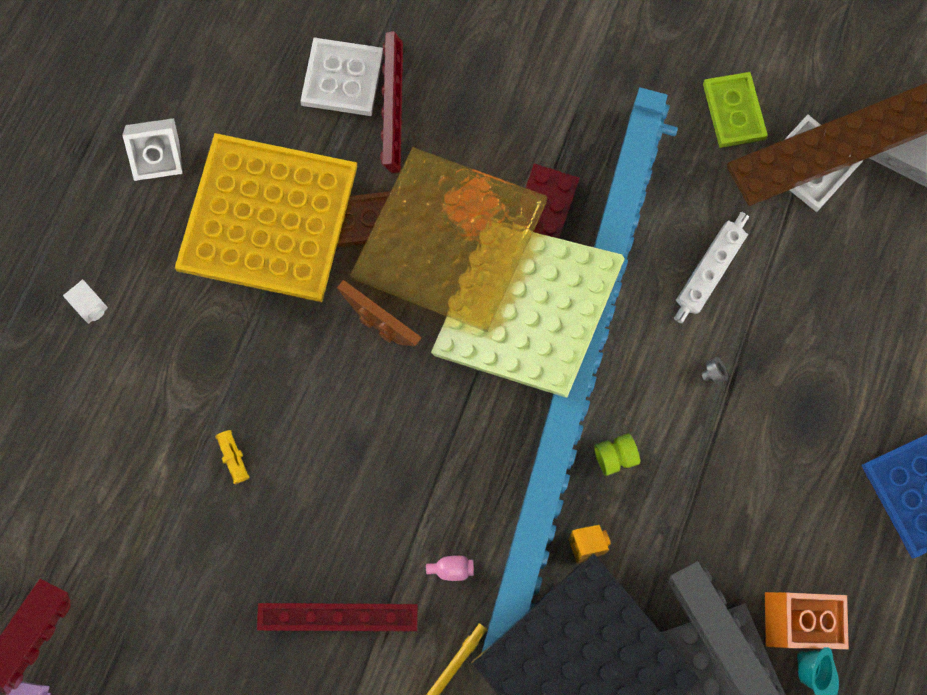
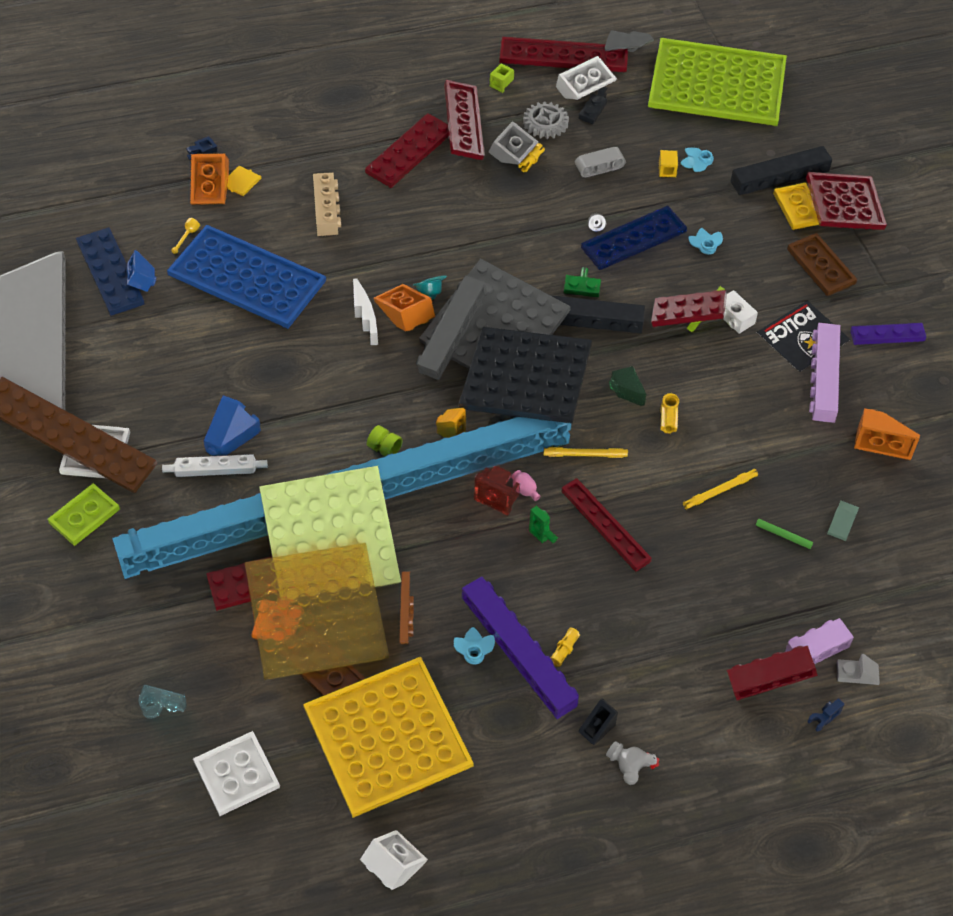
camera: 125 degrees left, 20 degrees down
white brick [63,279,108,324] -> none
dark red plate [380,31,403,174] -> none
flat silver tile [701,357,728,384] -> none
none -> clear light blue plate [139,684,187,719]
none -> blue slope [204,396,261,456]
none -> white slope [353,279,378,345]
none -> medium azure plate [454,627,495,664]
none -> dark purple brick [462,577,579,719]
none -> clear red panel [474,466,520,516]
none -> green plate [529,505,558,544]
none -> black slope [578,698,618,745]
none -> light grey animal [606,741,659,785]

